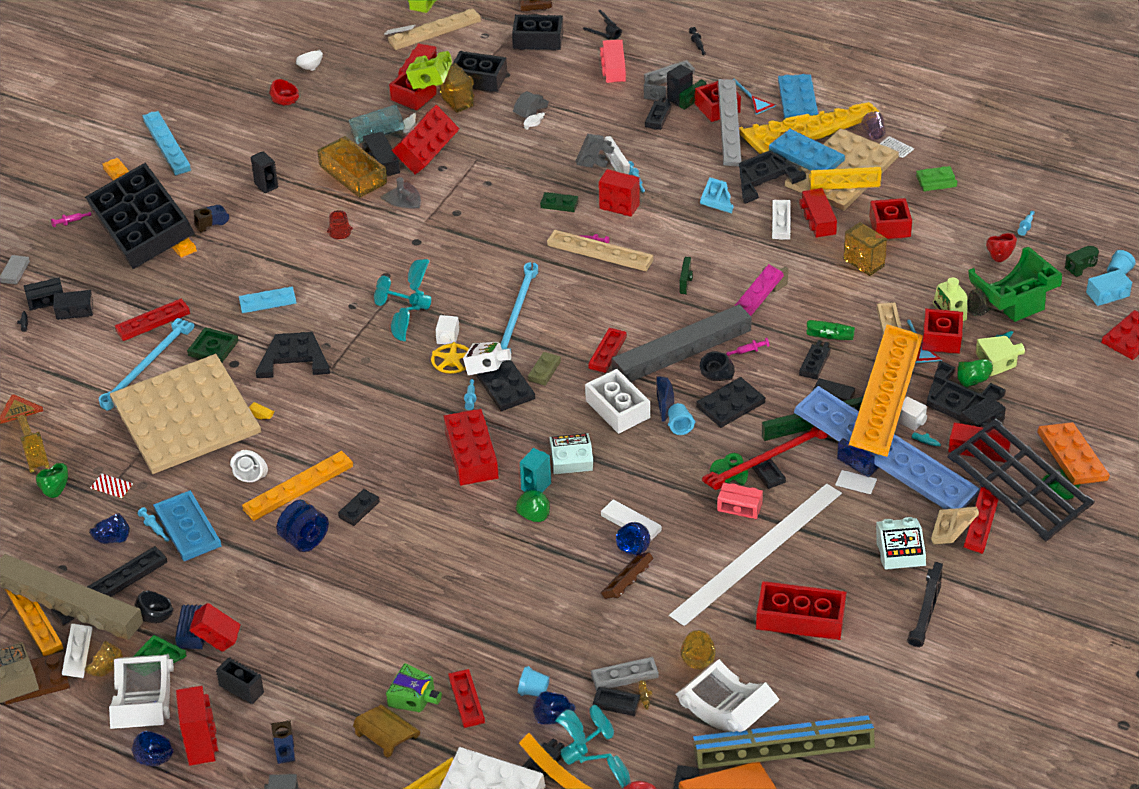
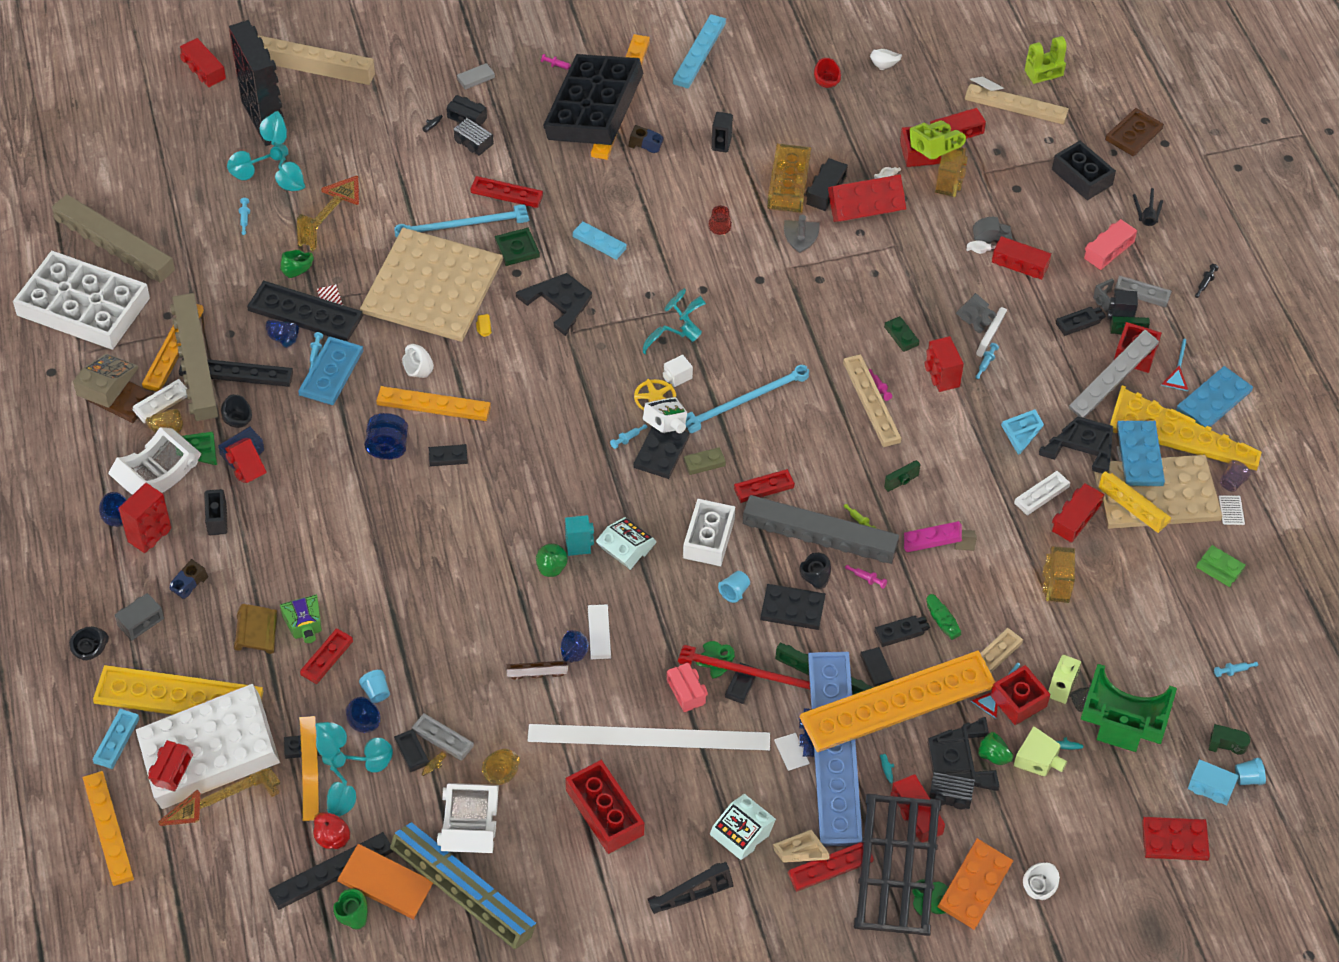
camera: 45 degrees right, 10 degrees up
clear light blue brick [349,105,405,144] -> none
red brick [443,408,499,486] -> none
black brick [449,51,507,92] -> none
dark blue slope [656,376,674,422] -> none
red brick [869,198,912,240] -> none
white brick [898,397,927,431] -> none
red hair [986,233,1017,262] -> none
none -> black plate [247,280,363,342]
none -> lime piece [844,504,877,529]
none -> red brick [992,236,1052,280]
none -> white hair [1023,863,1060,900]

